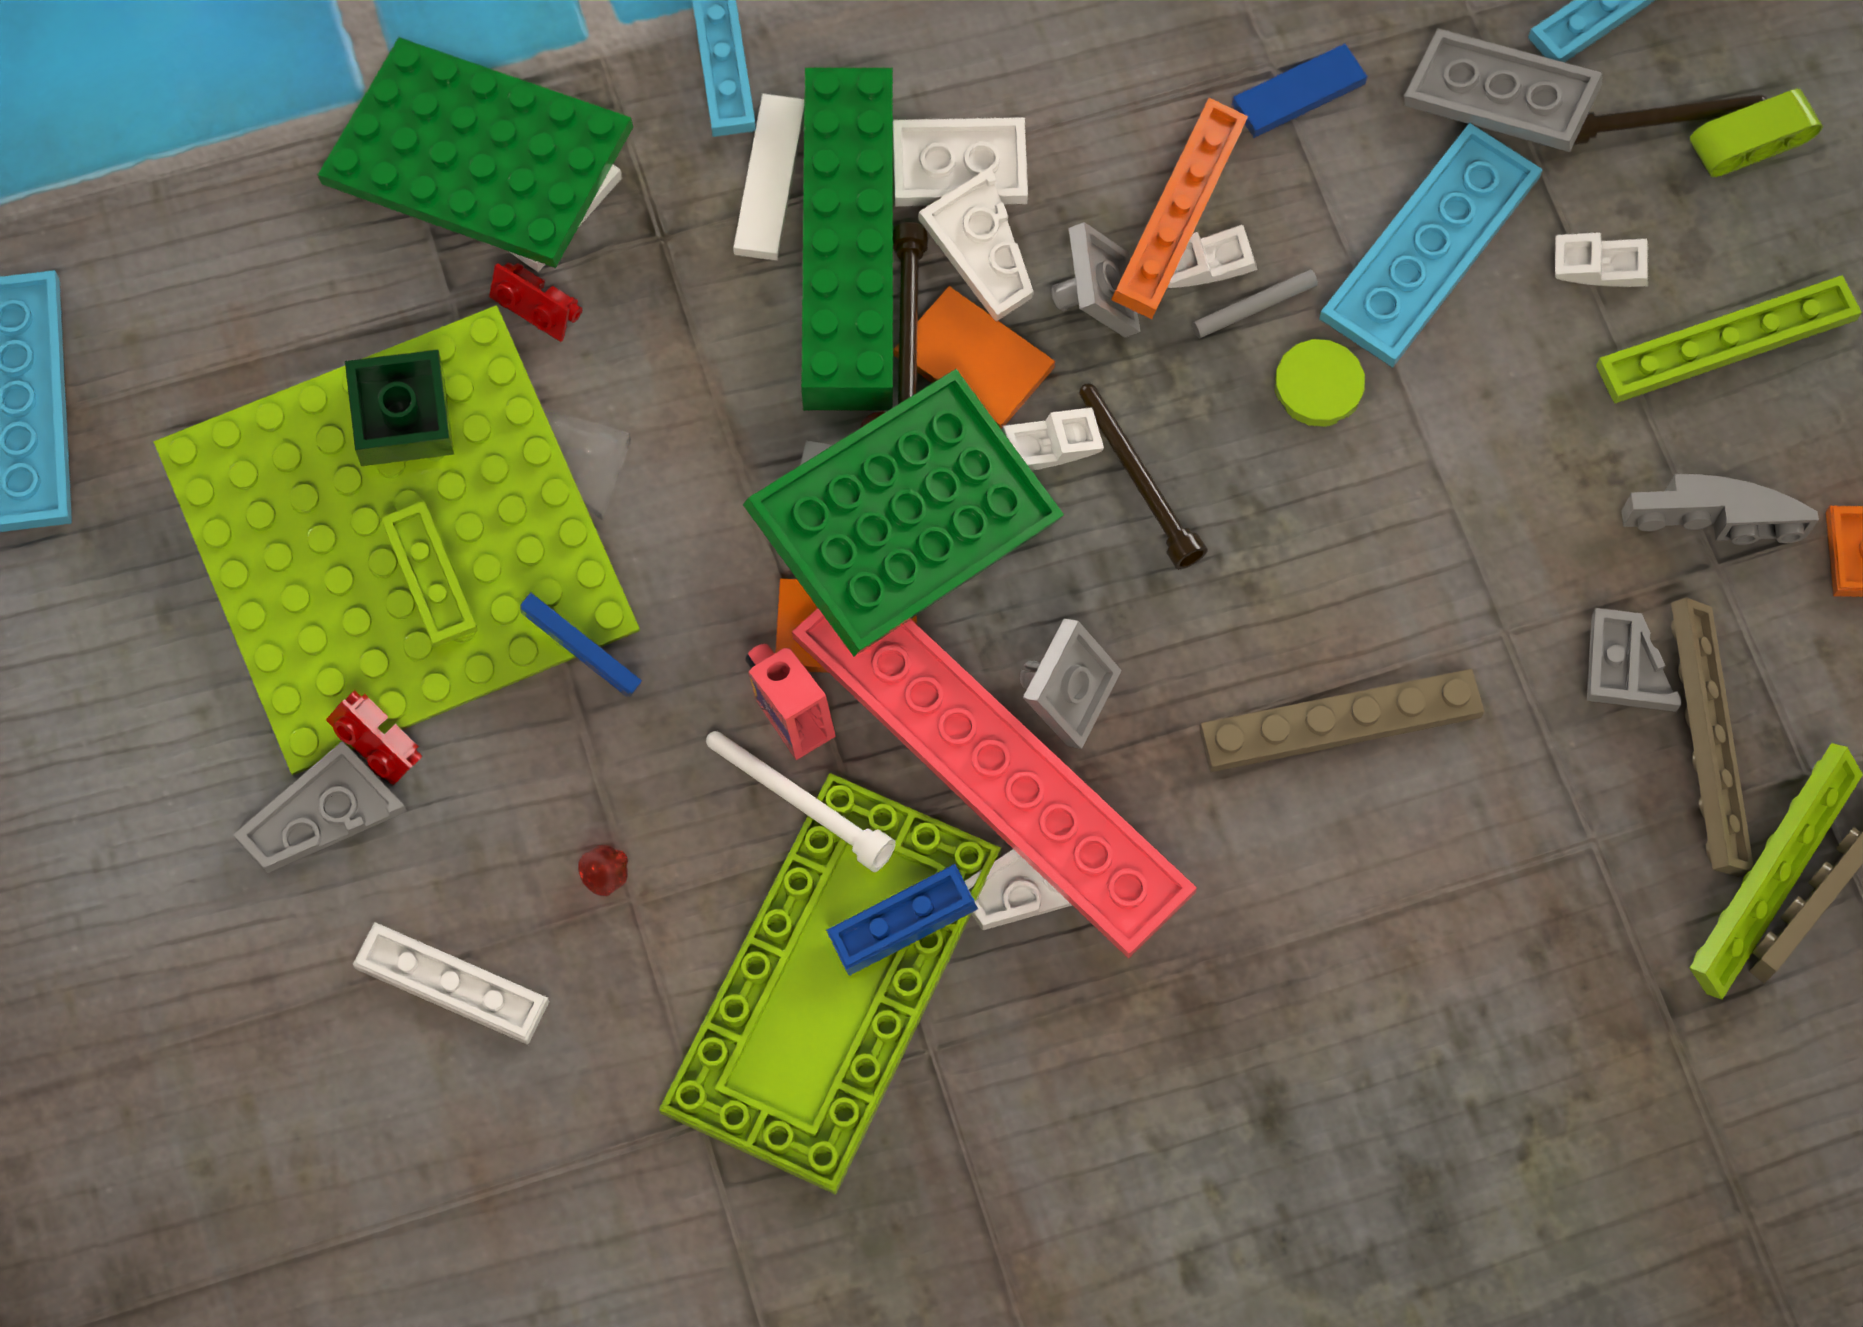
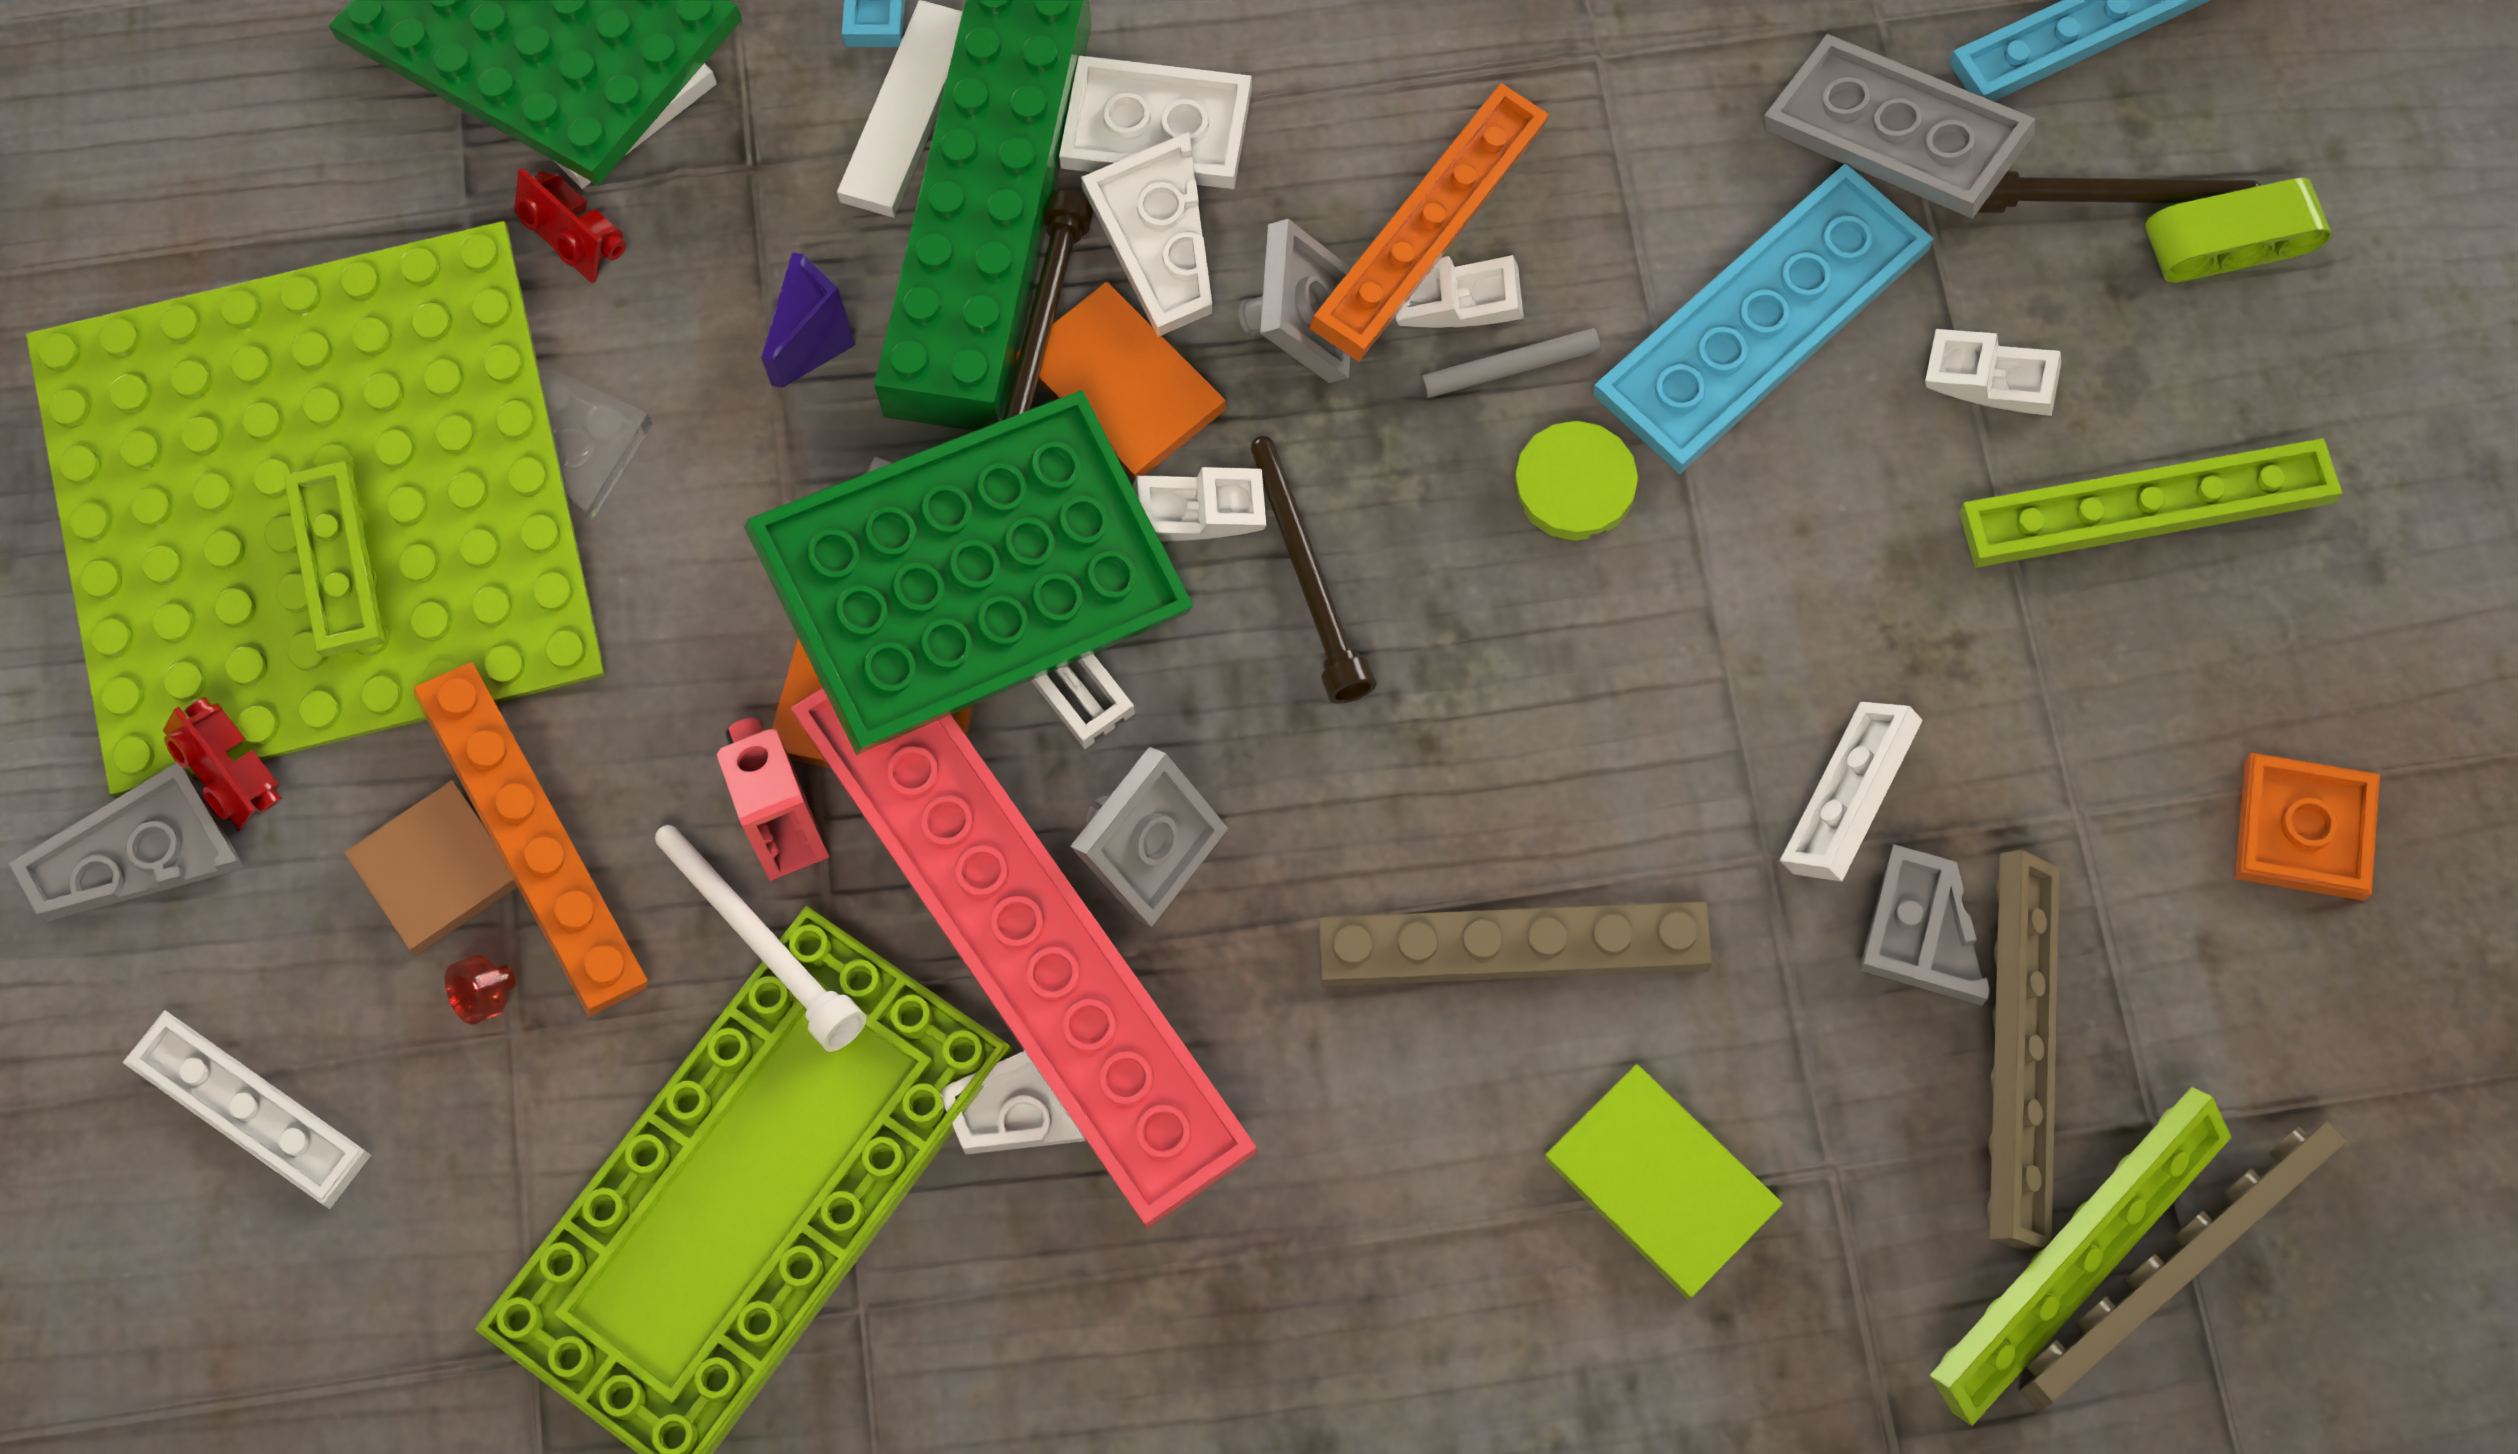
camera: 15 degrees right, 0 degrees up
dark green brick [345,350,454,466] -> none
blue tile [520,592,642,697] -> none
blue tile [826,864,978,976] -> none
blue tile [1232,43,1368,138] -> none
light grey slope [1621,474,1819,545] -> none
none -> medium nougat tile [344,780,517,956]
none -> orange plate [413,662,648,1017]
none -> dark purple slope [761,252,855,388]
none -> white tile [1031,654,1135,749]
none -> lime tile [1544,1064,1783,1301]
none -> white plate [1780,702,1923,882]

